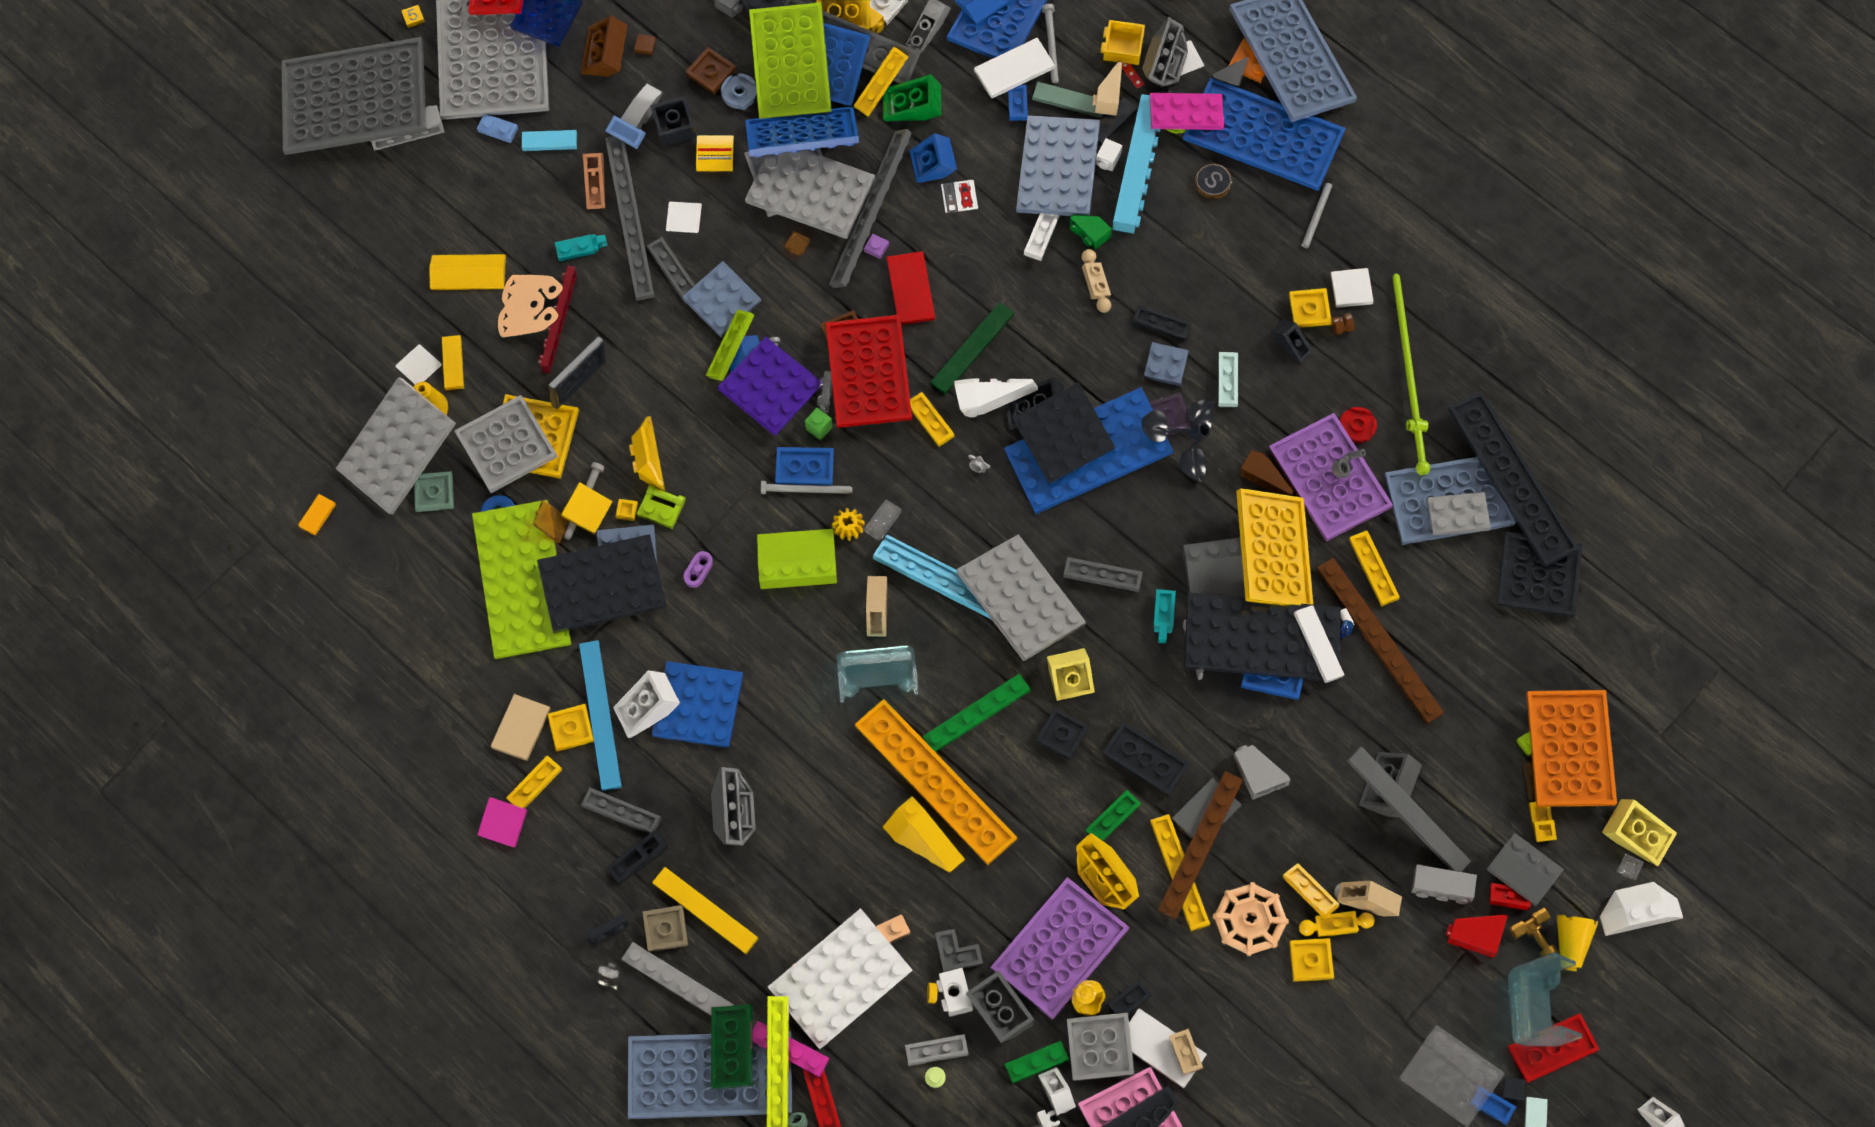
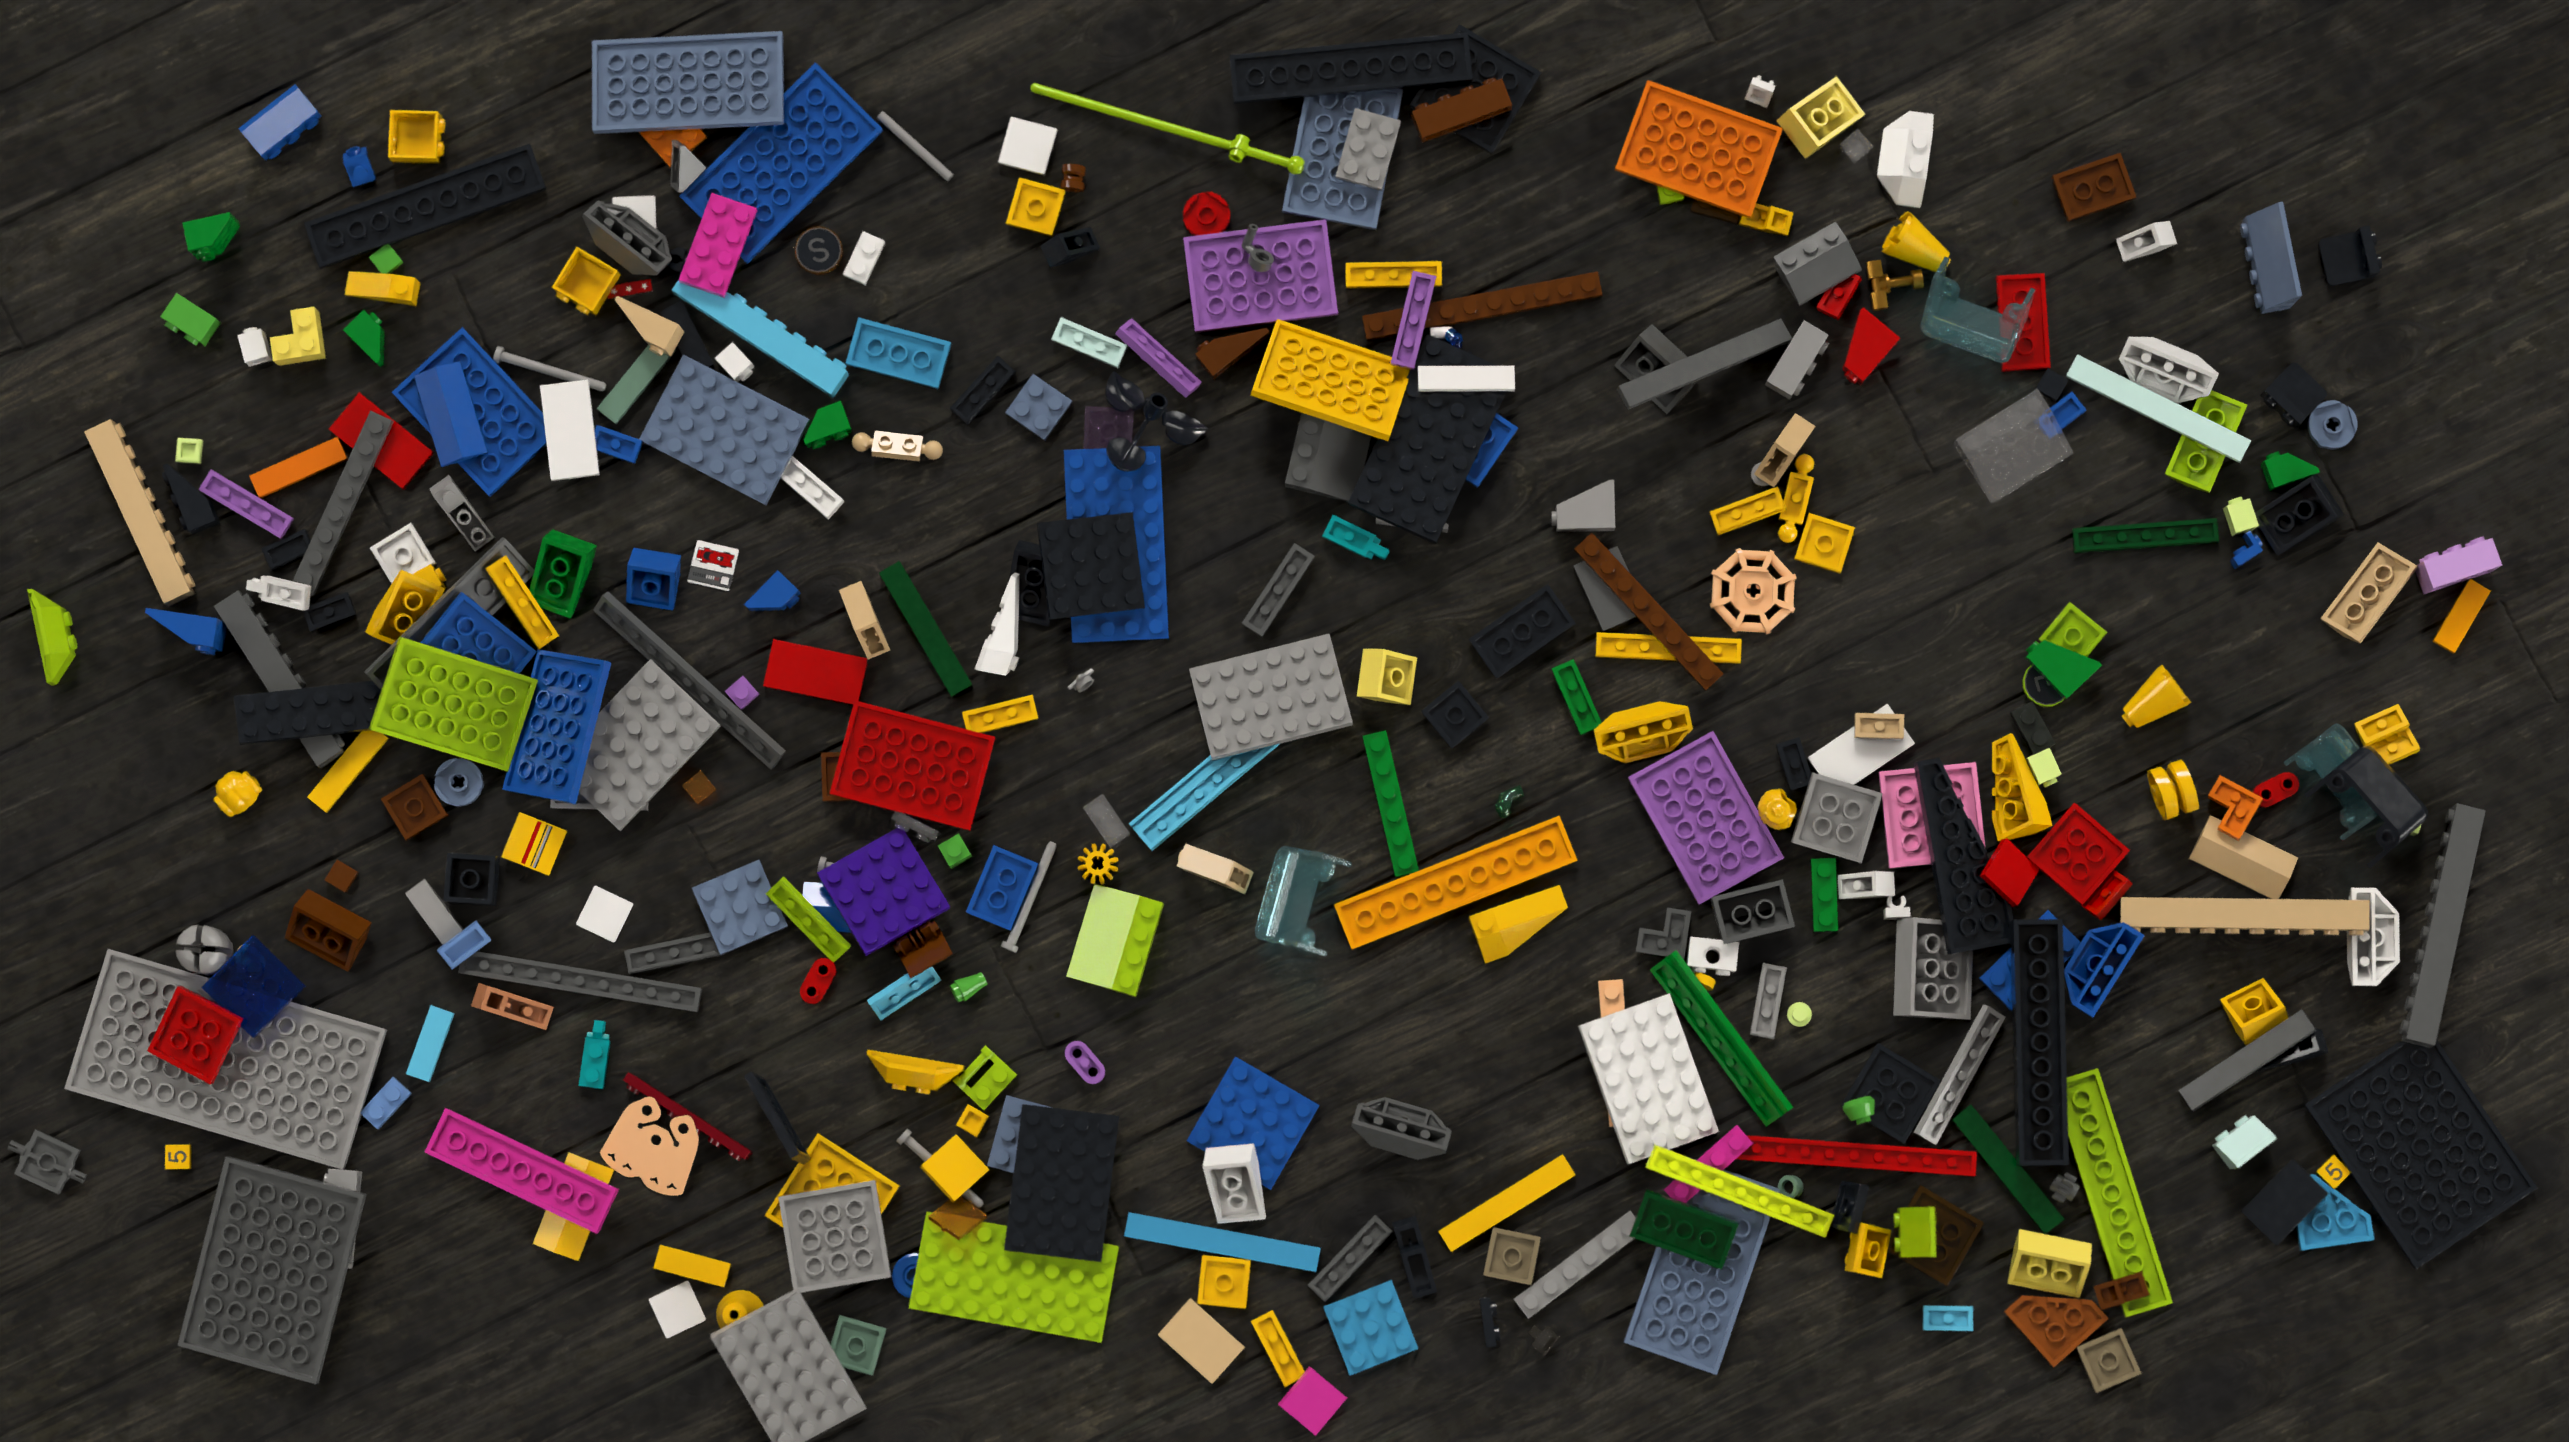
camera: 65 degrees left, 15 degrees up
none -> yellow tile [307,730,389,813]
none -> dark pink plate [425,1108,619,1234]
none -> blue slope [744,570,800,611]
none -> red plate [800,958,837,1004]
none -> tan slope [839,581,890,660]
none -> white plate [843,231,885,285]
none -> dark azure plate [846,317,951,389]
none -> medium azure plate [867,966,942,1020]
none -> reddish brown hinge [893,920,953,978]
none -> bright green cone [950,972,987,1003]
none -> medium lavender plate [1115,318,1202,398]
none -> dark azure plate [1324,1280,1418,1375]
none -> medium lavender plate [1391,271,1436,370]
none -> reddish brown brick [1412,78,1512,143]
none -> clear green arm [1495,785,1524,818]
none -> green plate [1650,950,1793,1127]
none -> white tile [1745,76,1775,108]
none -> reddish brown plate [2051,153,2136,222]

